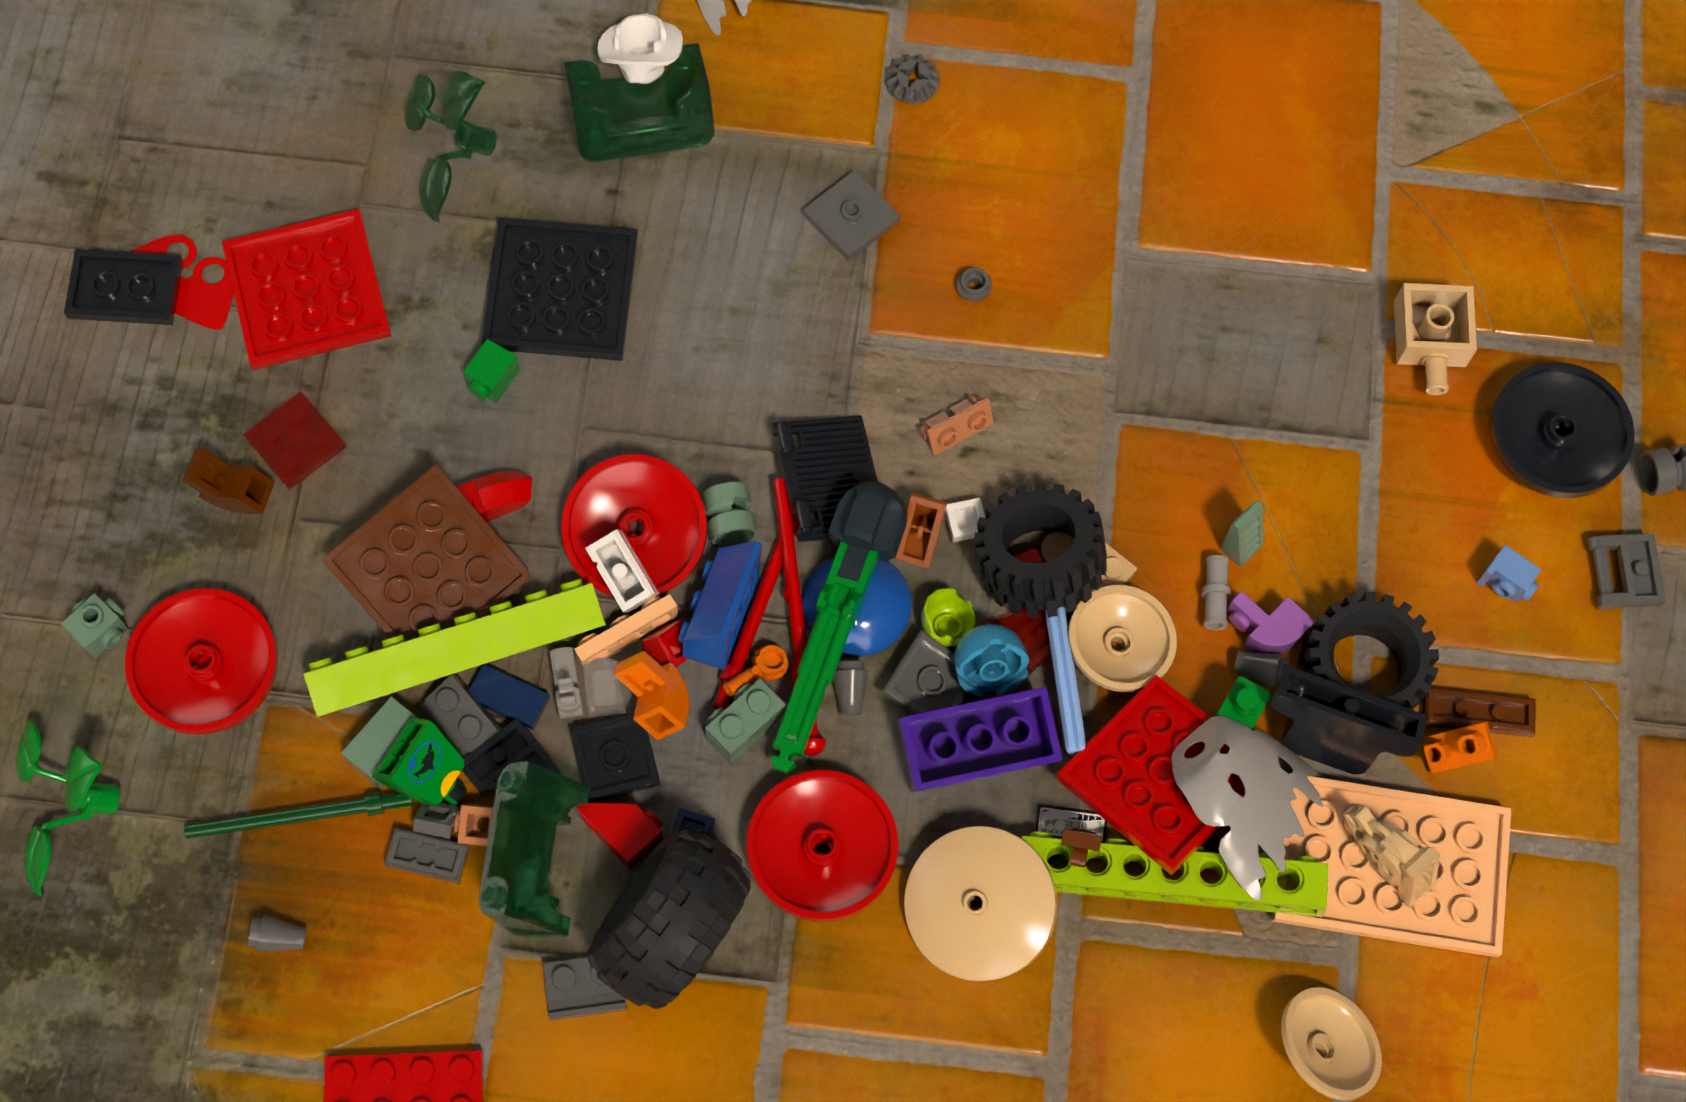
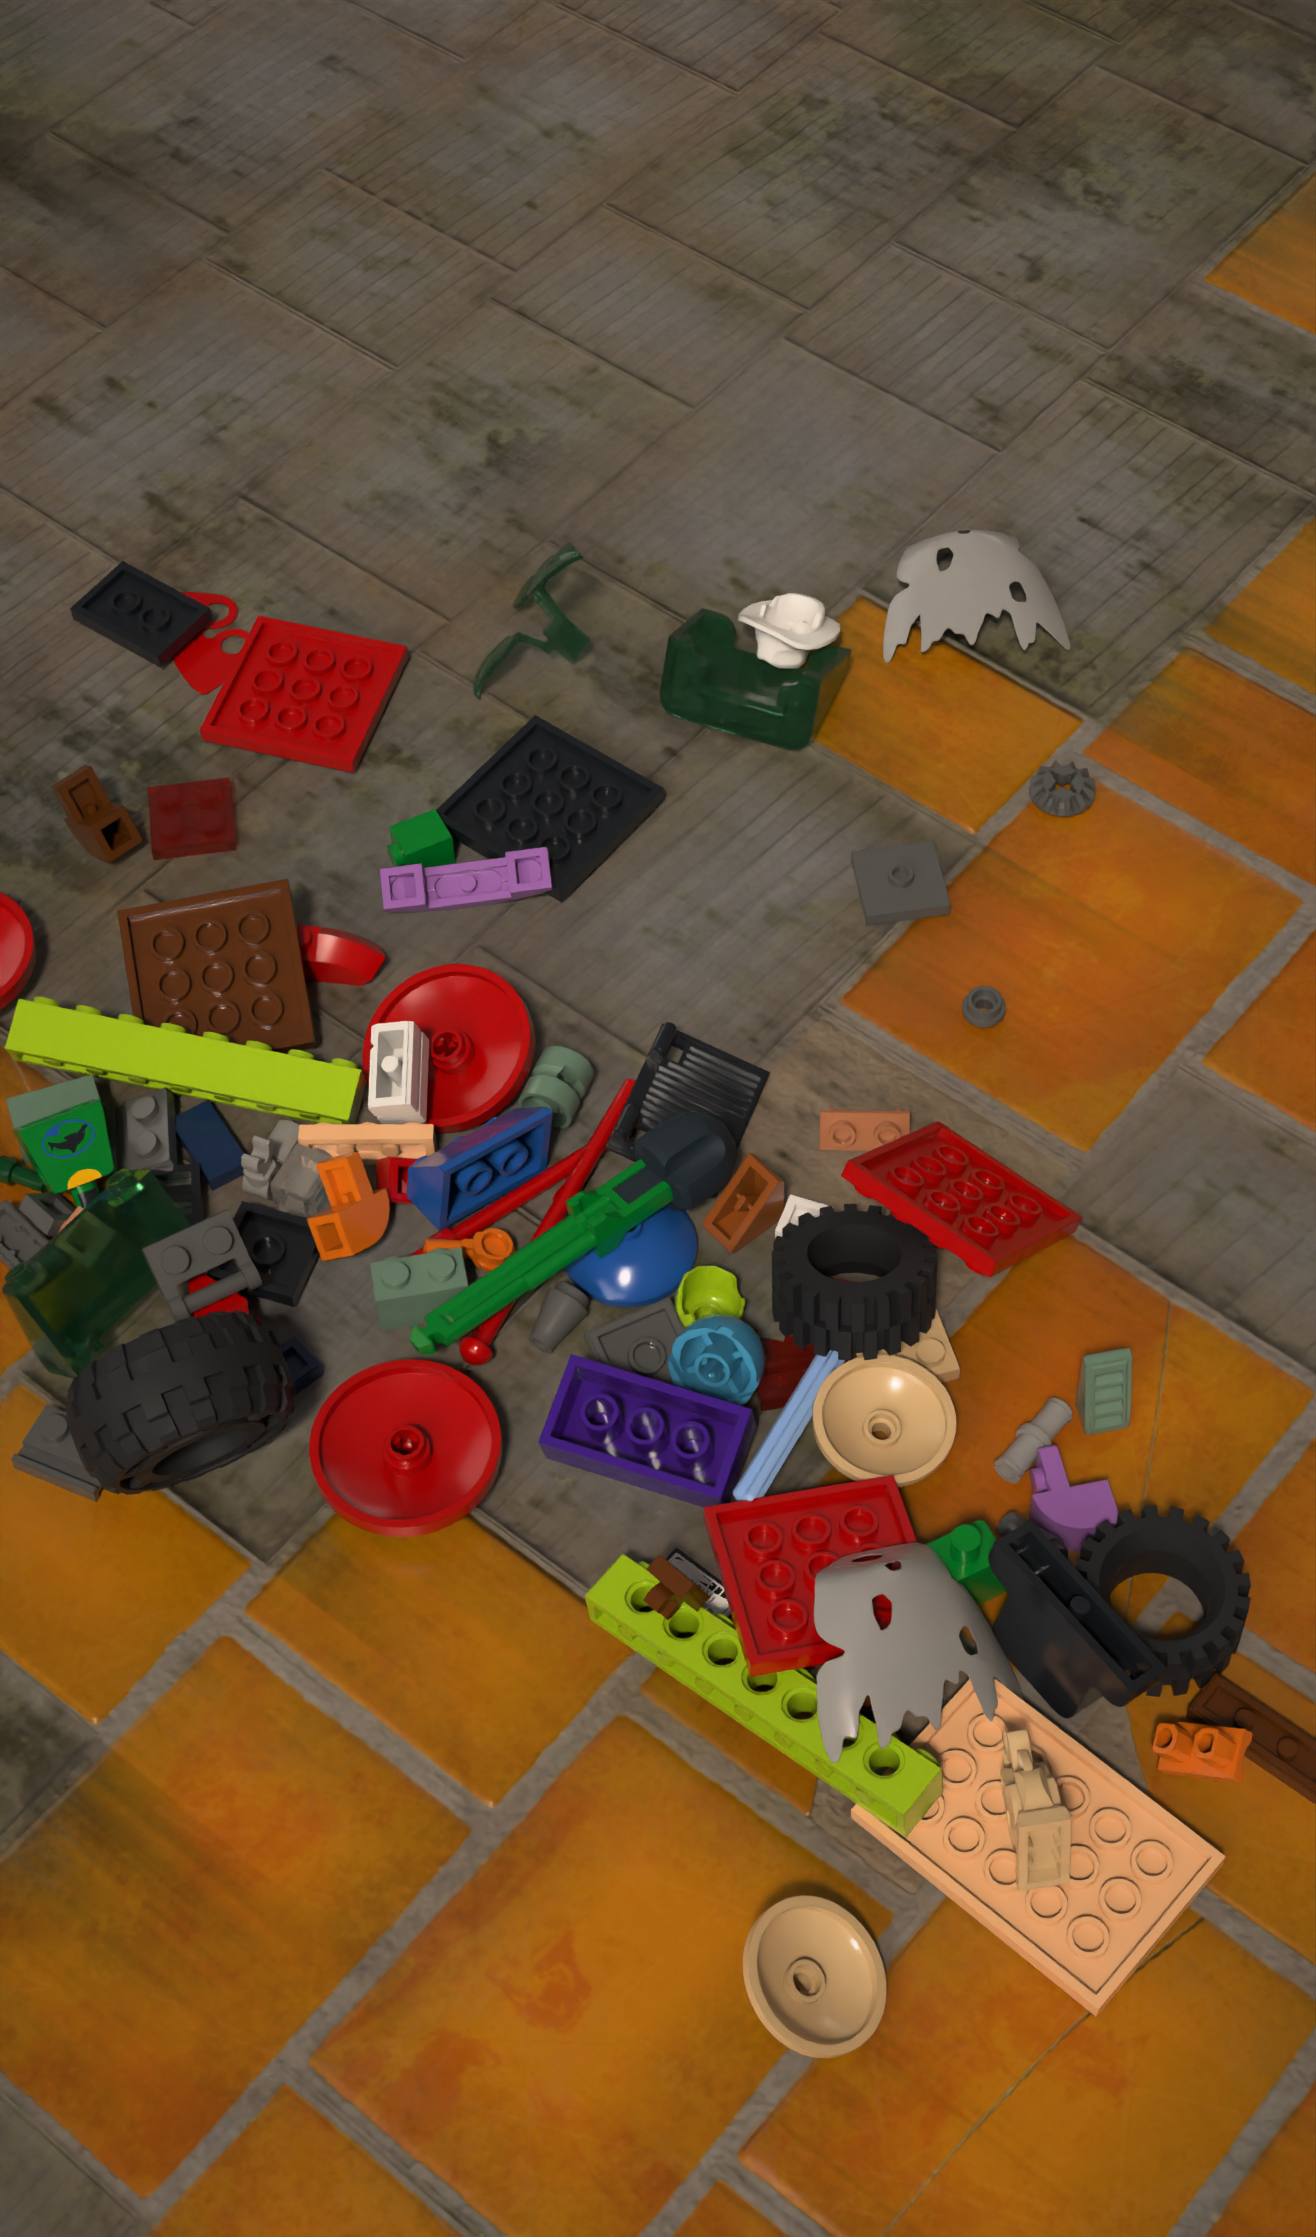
camera: 40 degrees right, 15 degrees down
tan dish [904,826,1058,981] -> none
none -> dark grey plate [141,1210,263,1322]
none -> medium lavender slope [380,847,553,912]
none -> red plate [841,1121,1083,1278]

